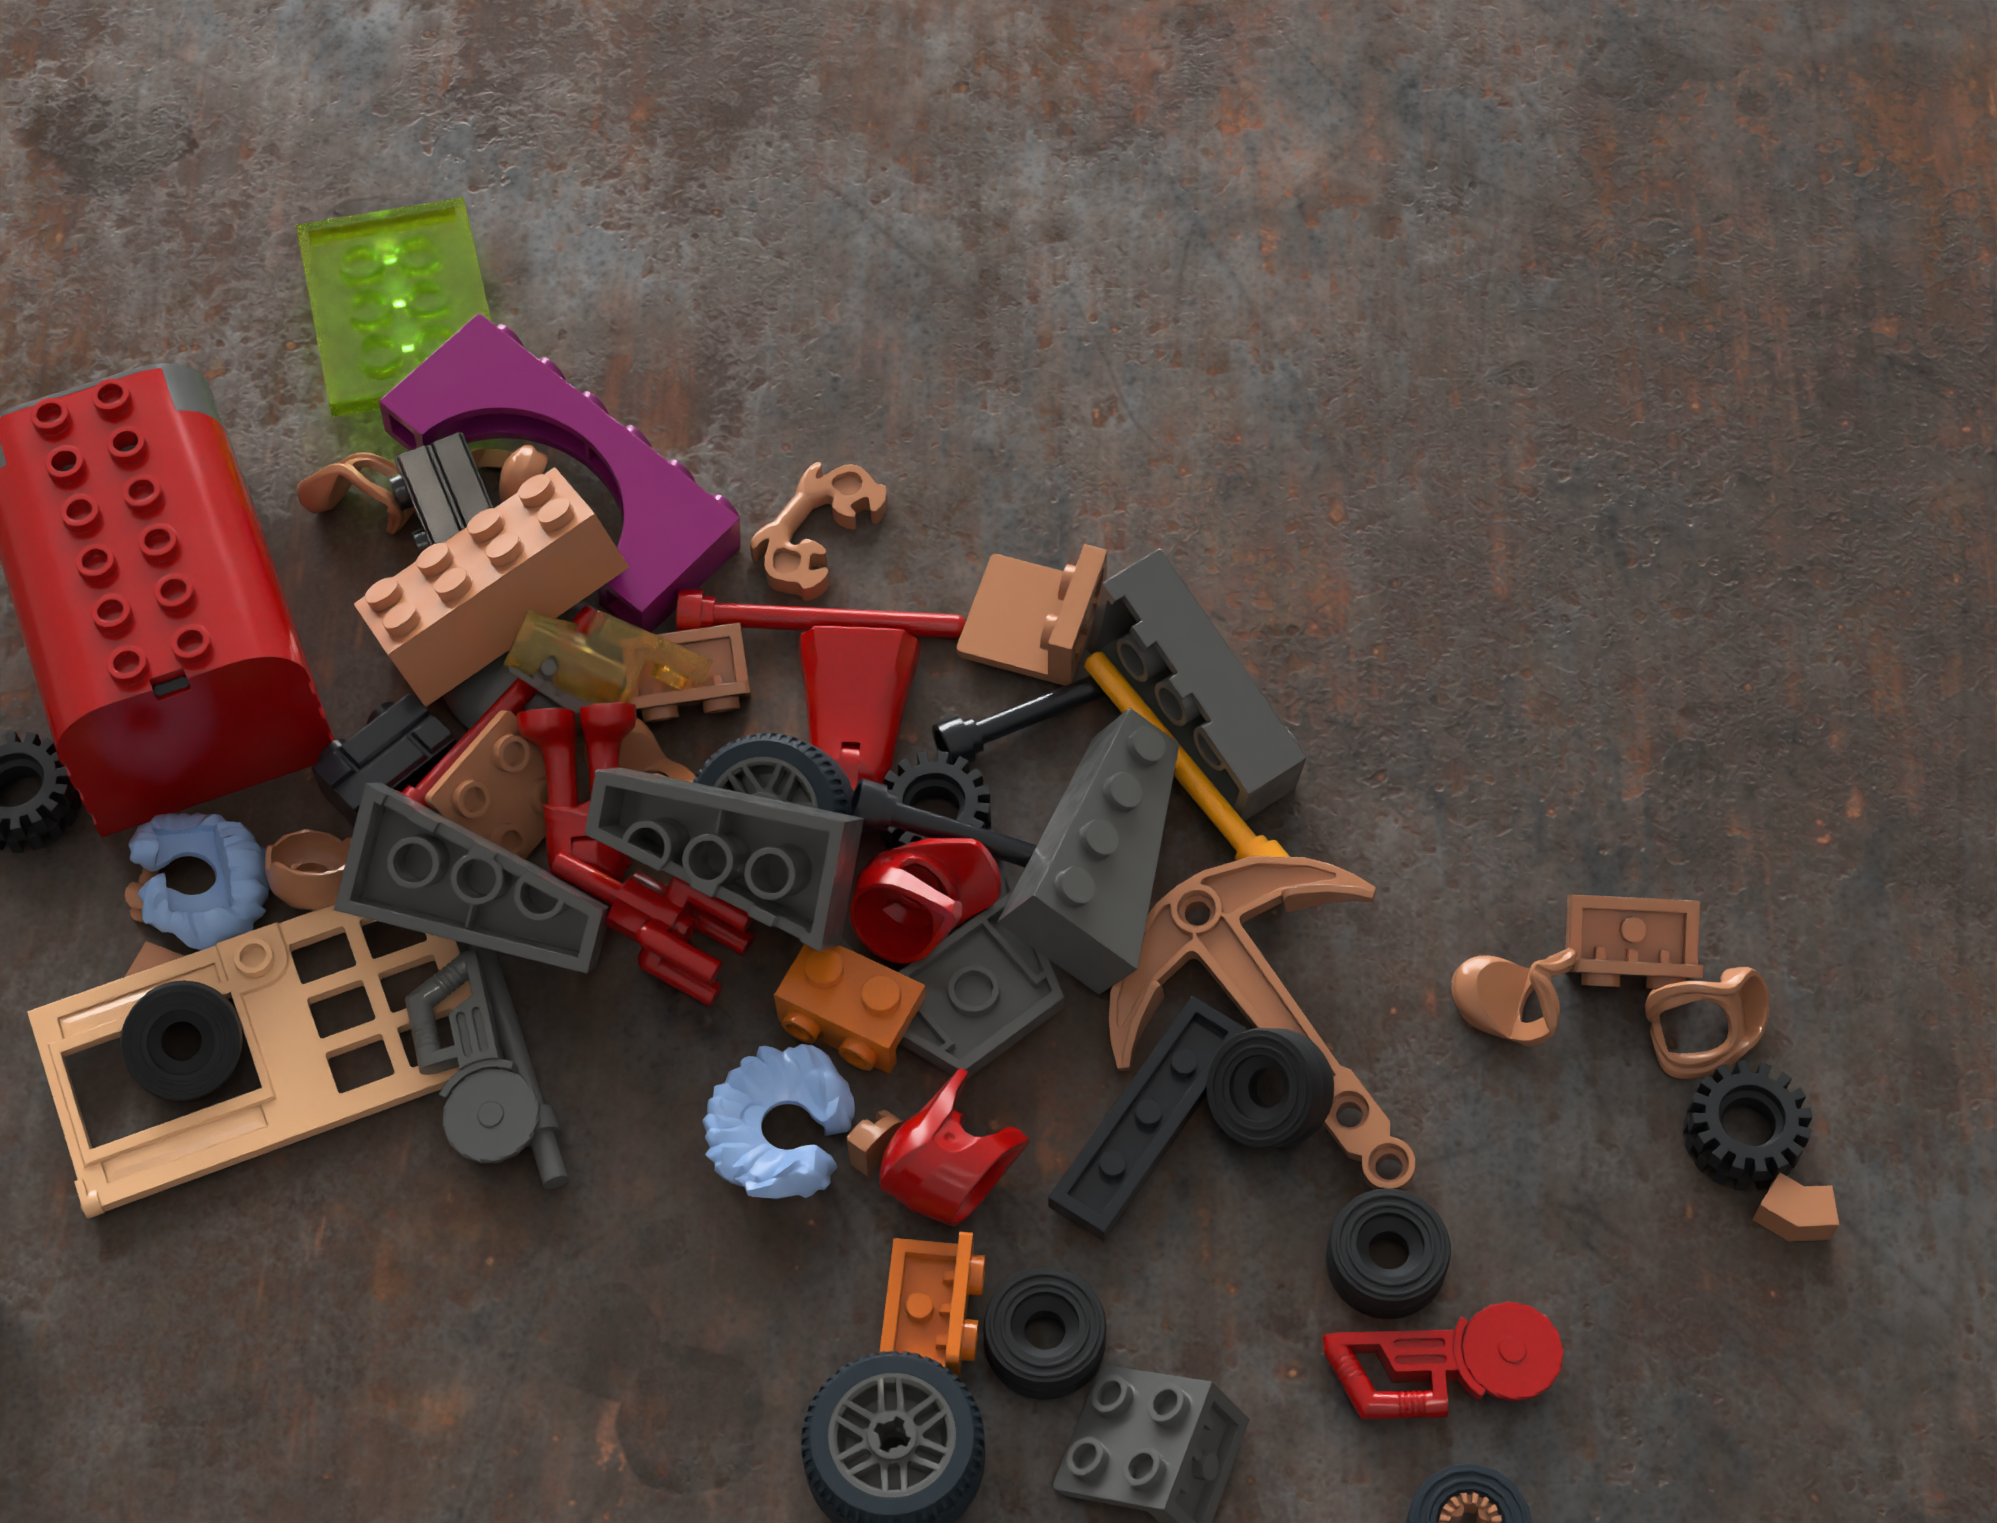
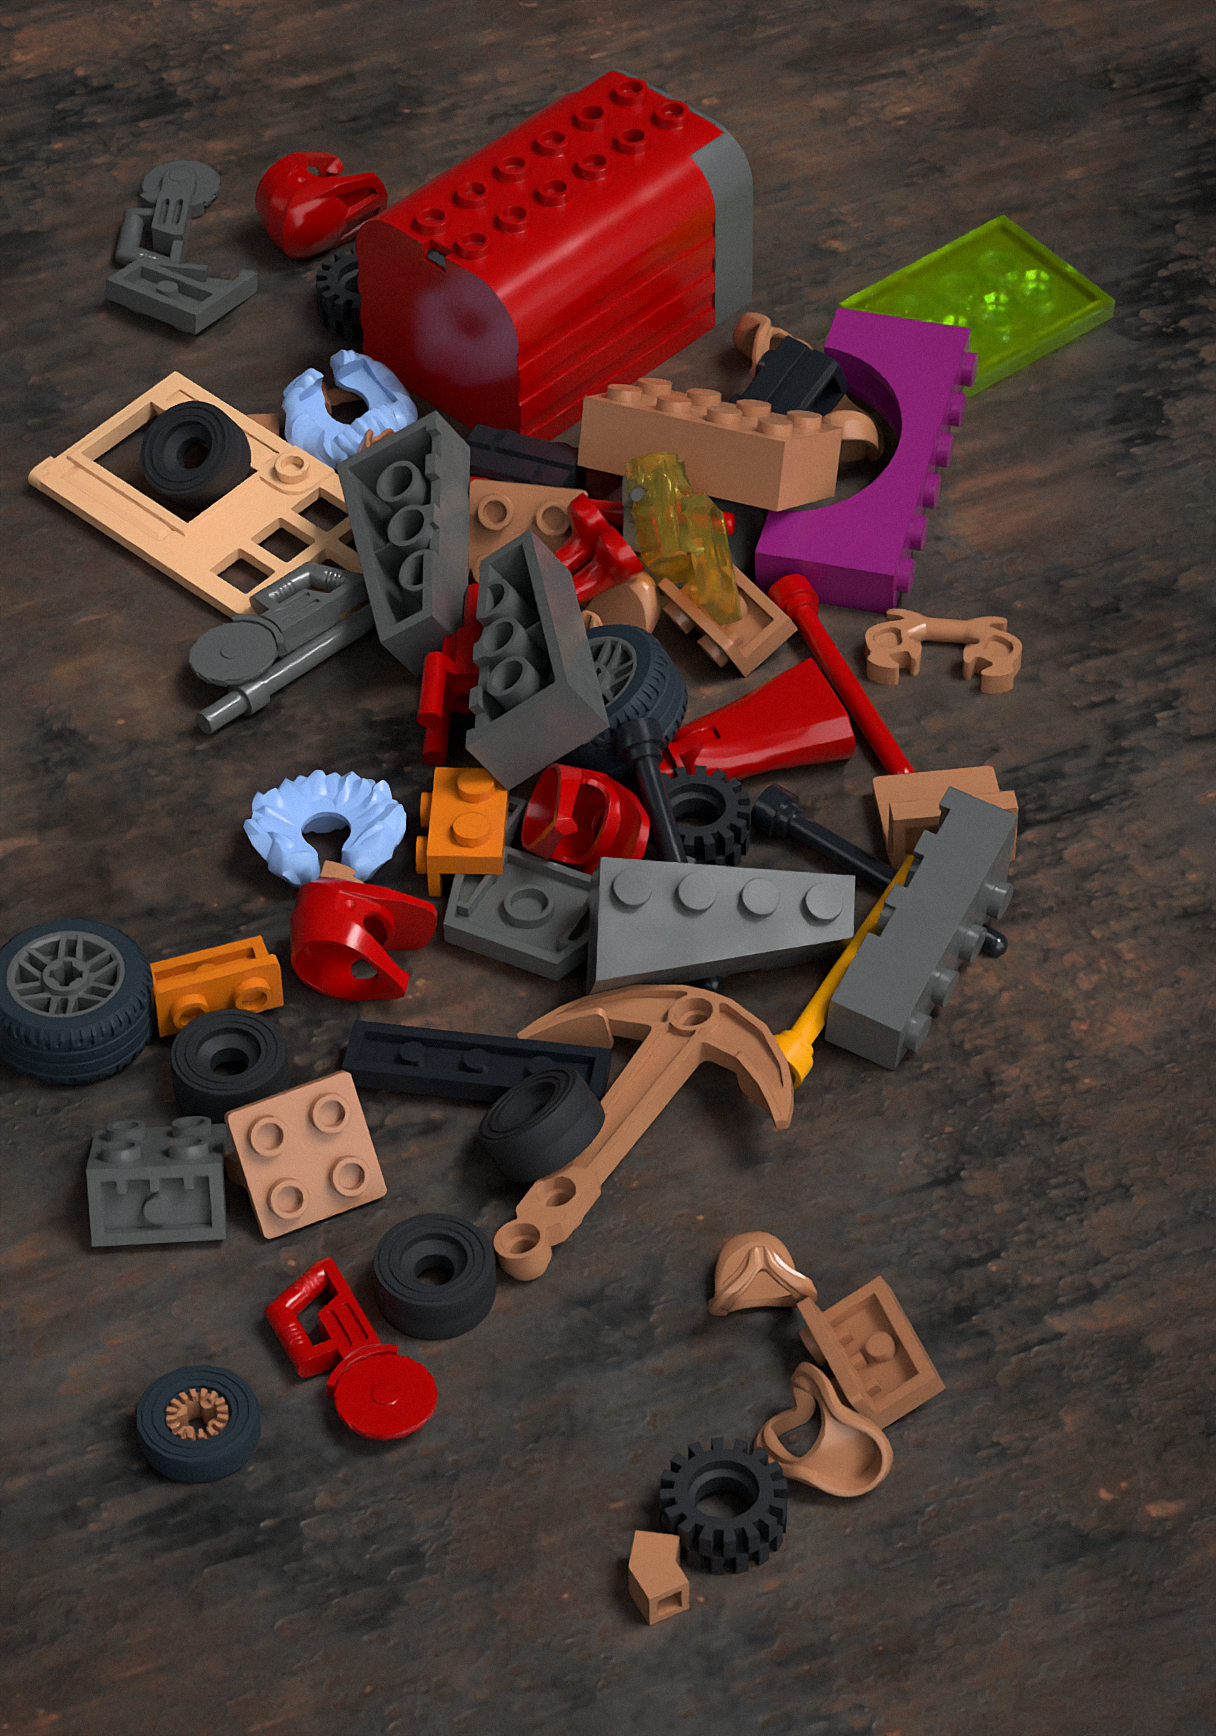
camera: 65 degrees right, 15 degrees down
none -> nougat bracket [224,1070,387,1239]

